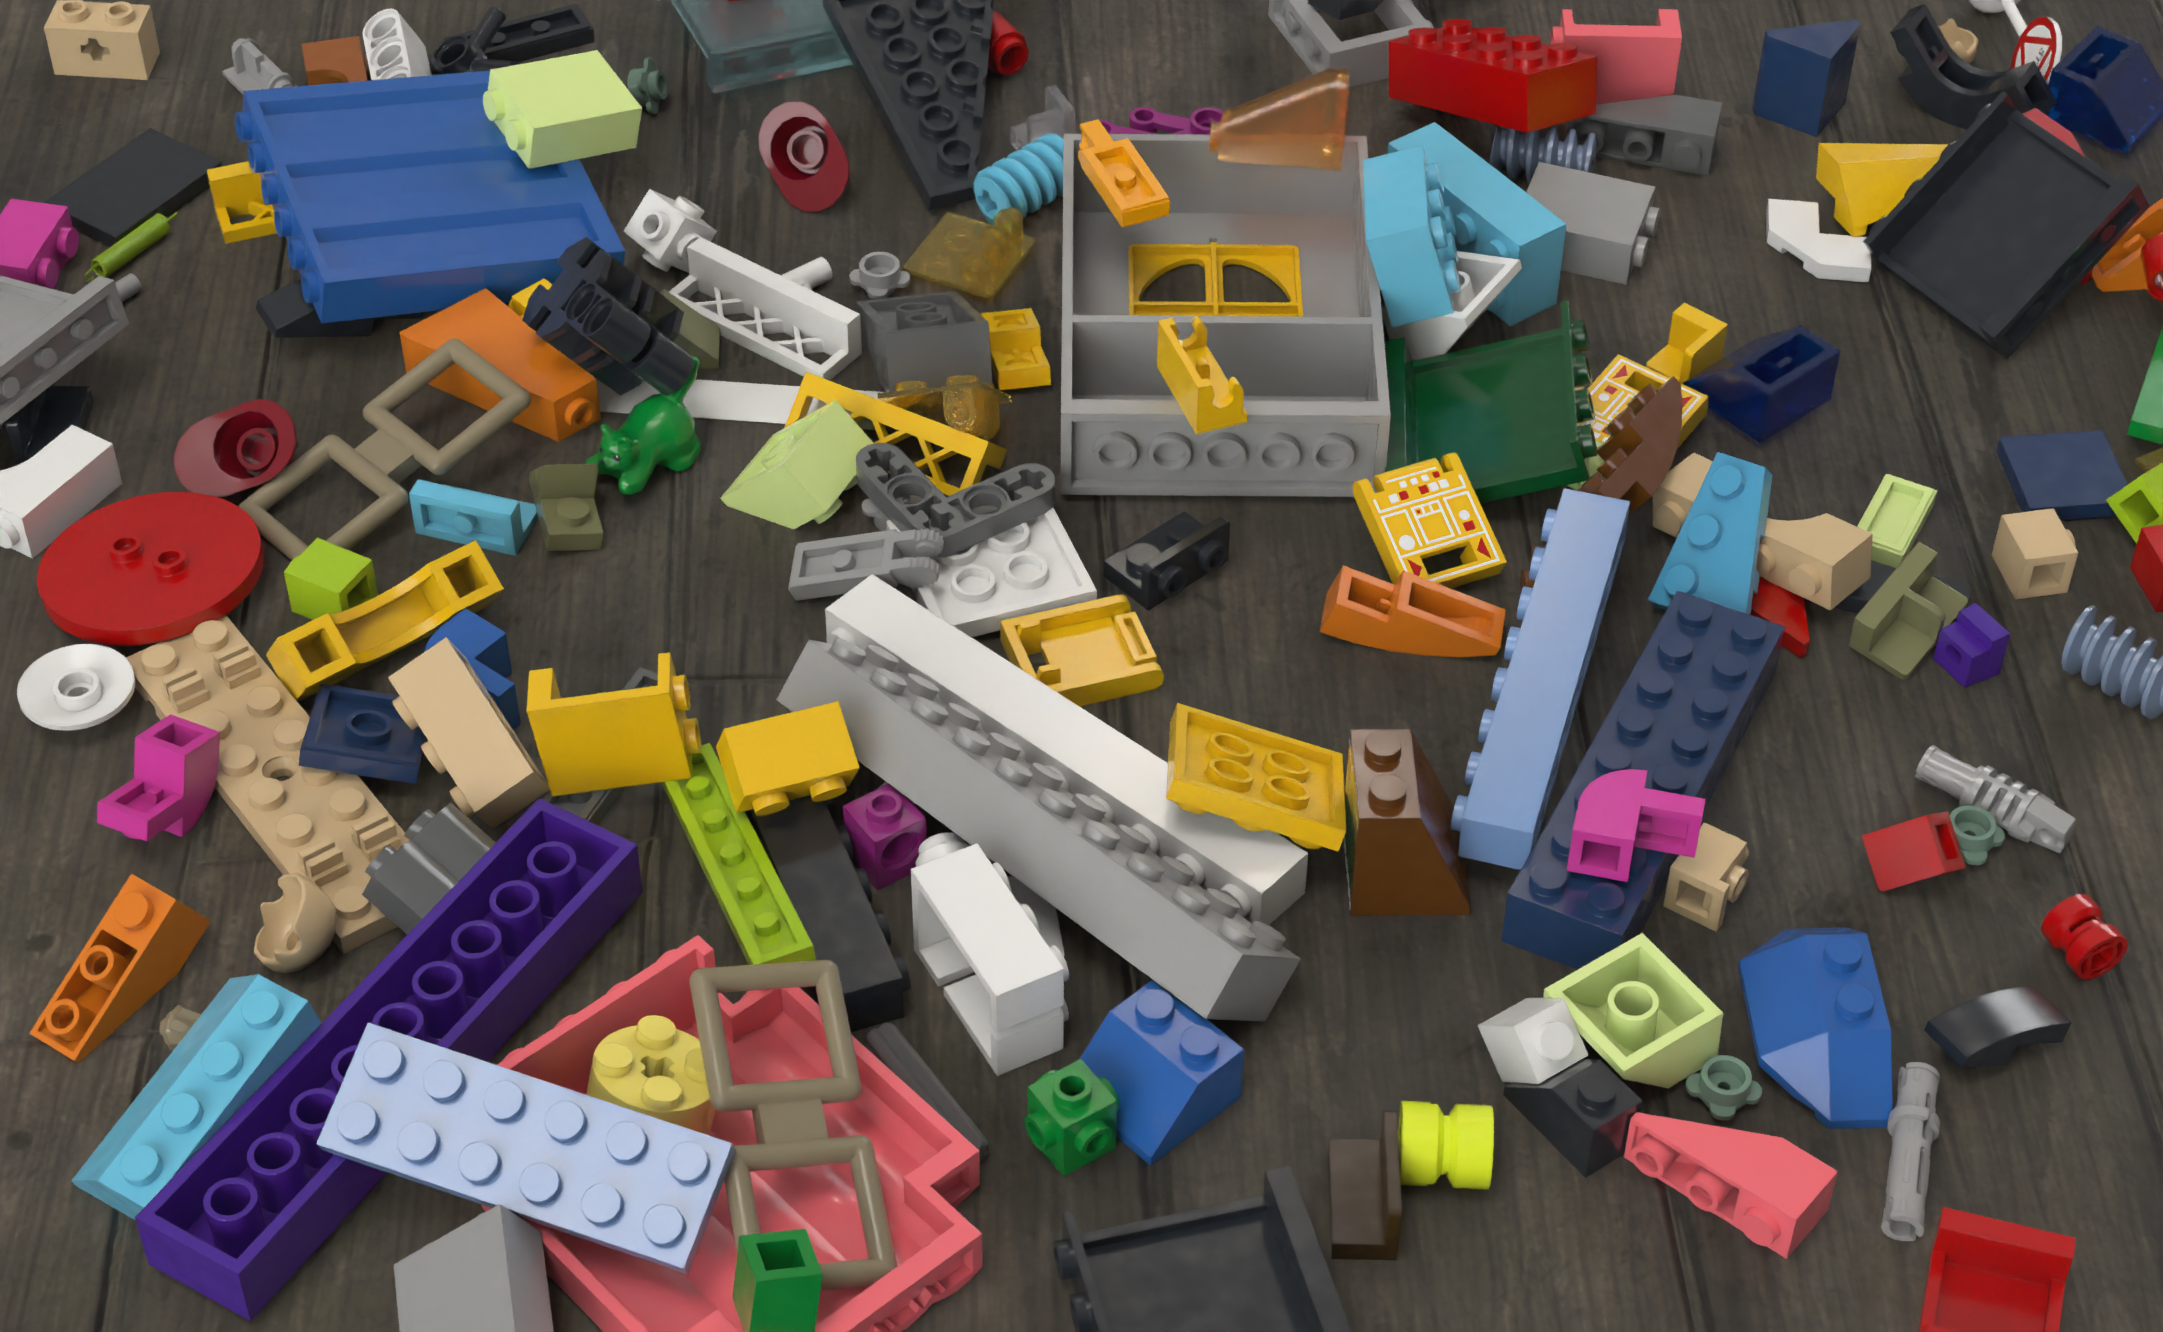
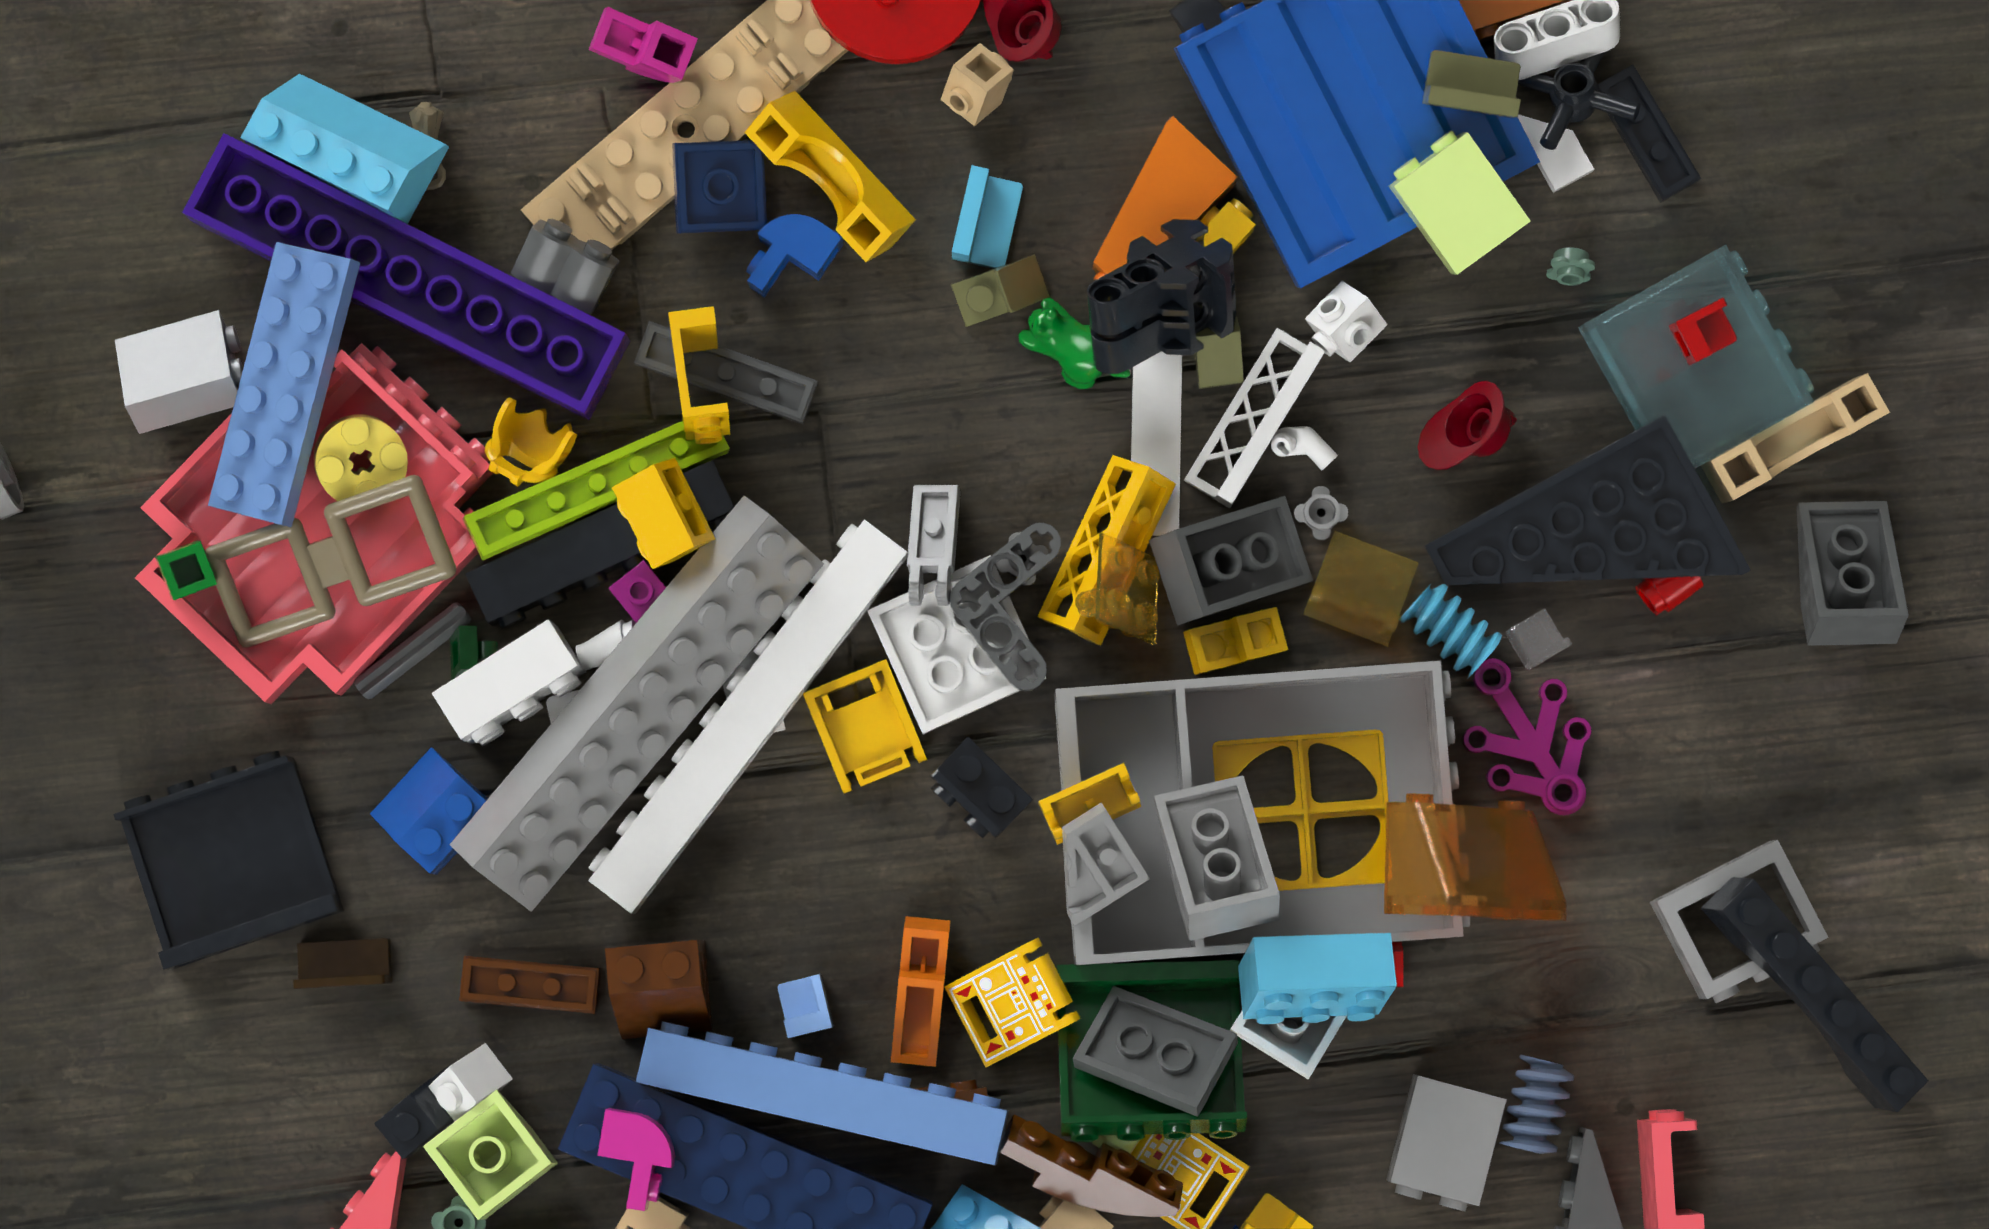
camera: 85 degrees right, 40 degrees up
orange slope [29,874,211,1063] -> none
dark tan bar [239,339,531,561] -> none
tan hair [254,873,337,973] -> none
lime brick [284,538,378,620] -> none
tan brick [388,637,550,829] -> none
yellowish green slope [720,400,874,529] -> none
green brick [1024,1059,1120,1177] -> none
light orange hinge [1078,119,1170,228] -> none
yellow plate [1166,703,1346,851] -> none
medium azure brick [1387,122,1567,326] -> none
red brick [1389,19,1597,133] -> none
neon yellow wheel [1398,1101,1494,1190] -> none
none -> dark green tile [450,625,498,680]
none -> reddish brown tile [459,956,601,1014]
none -> yellow helmet [485,397,577,487]
none -> light blue panel [778,974,834,1038]
none -> tan brick [941,43,1014,126]
none -> light grey wing [1062,802,1150,926]
none -> dark grey plate [1073,986,1238,1117]
none -> light grey slope [1154,775,1280,941]
none -> olive panel [1422,50,1521,118]

